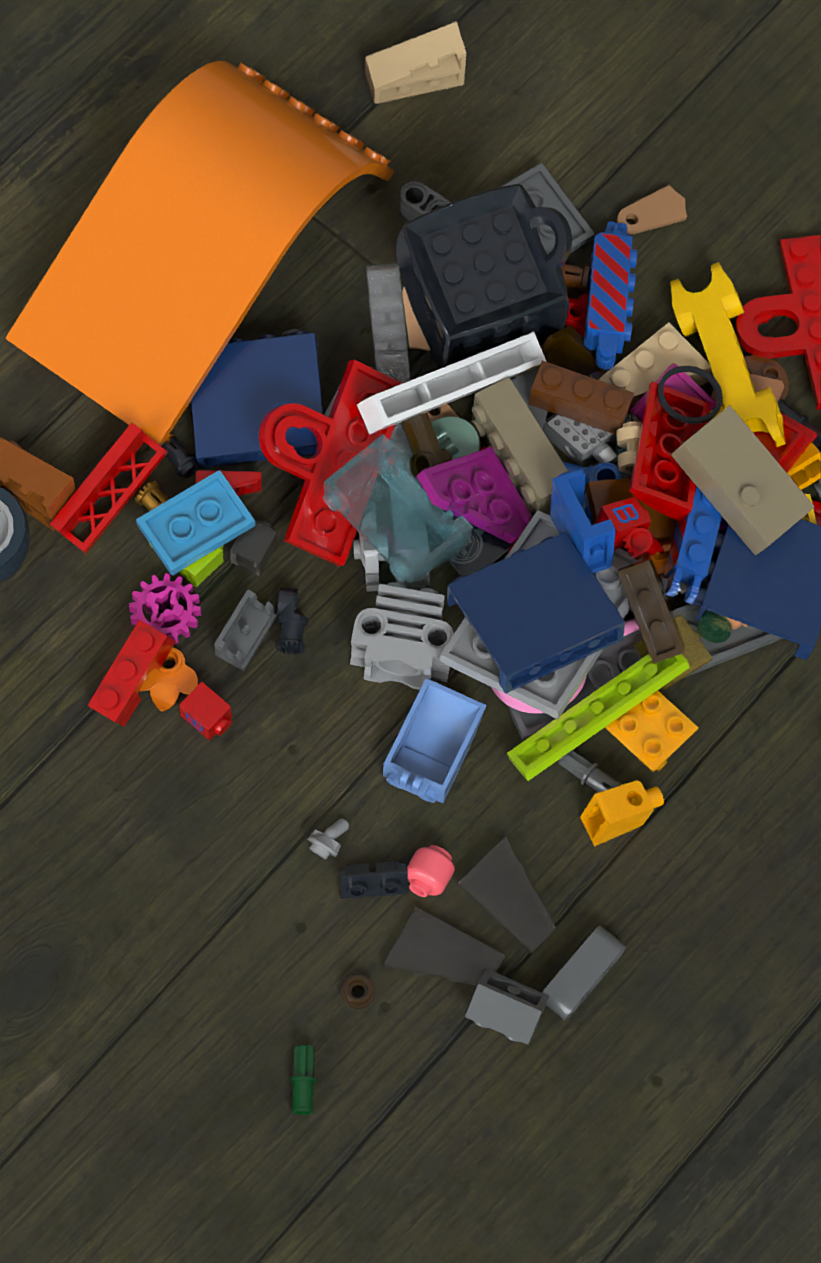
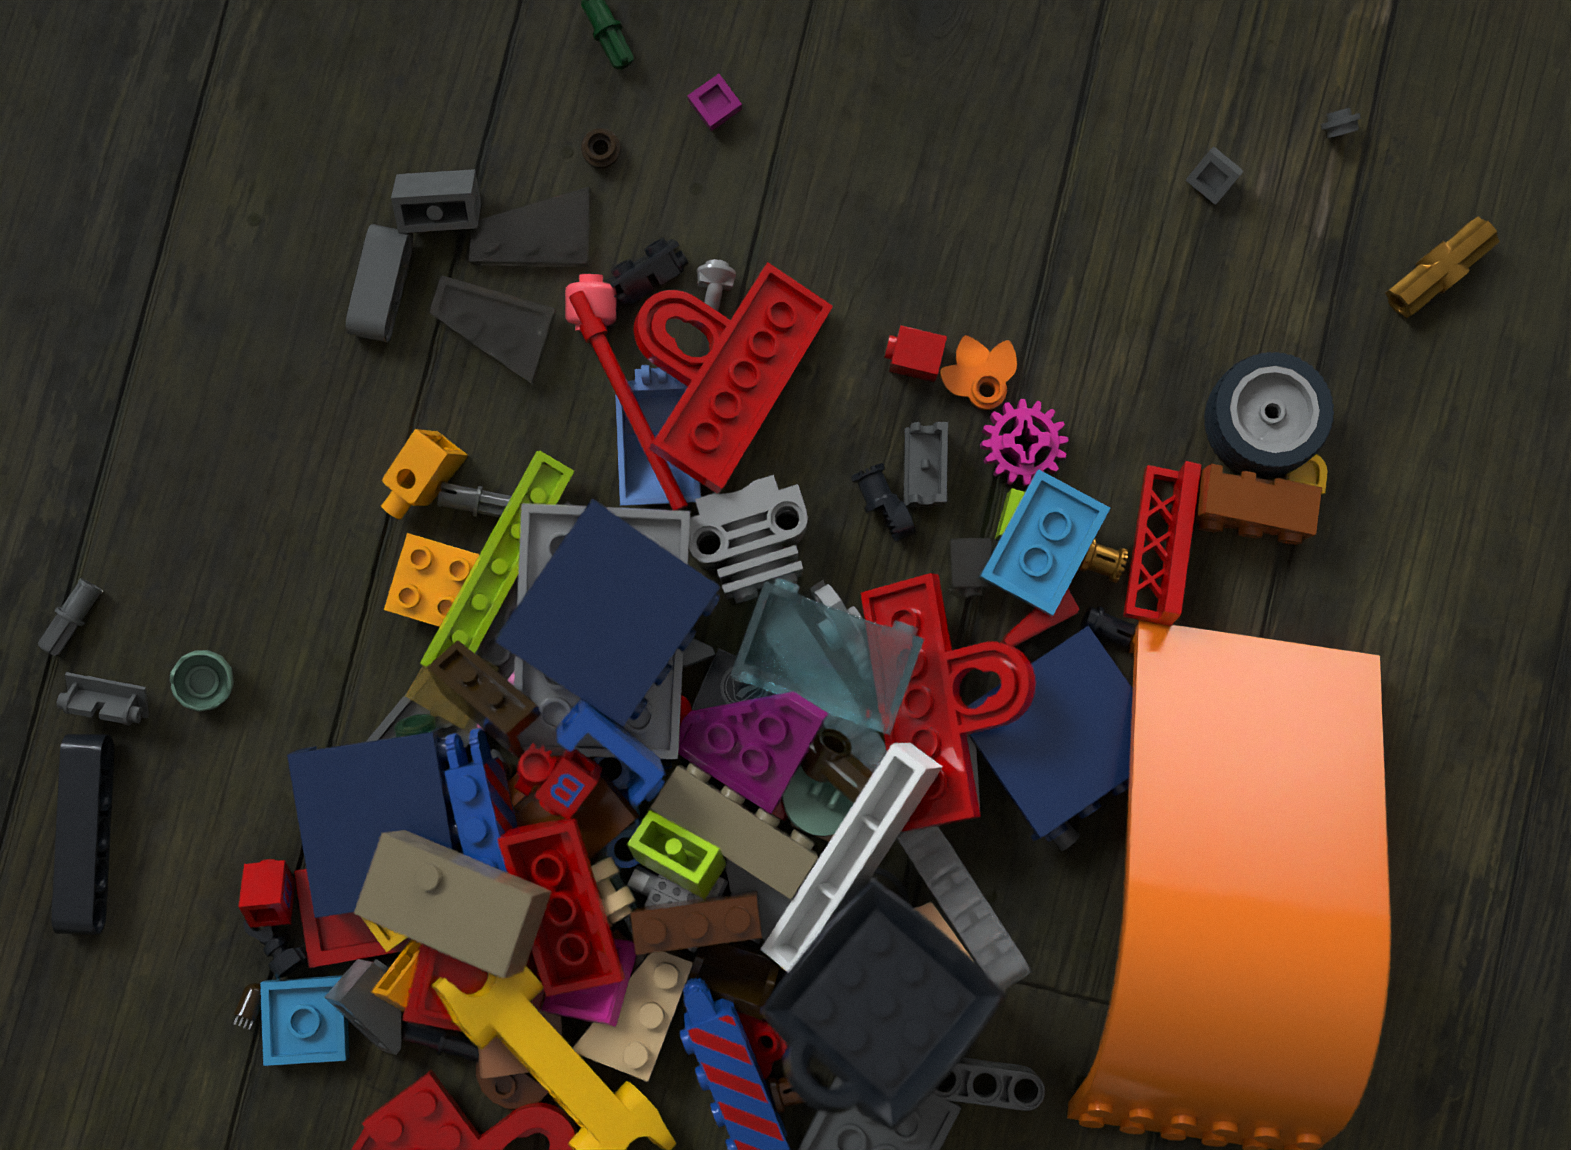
camera: 155 degrees right, 15 degrees up
red arch [87,619,176,727] -> none
black piece [658,366,723,424] -> none
none -> red bar [569,291,688,511]
none -> lime brick [627,810,726,900]
none -> red plate [634,262,833,494]
none -> magenta plate [687,74,742,131]

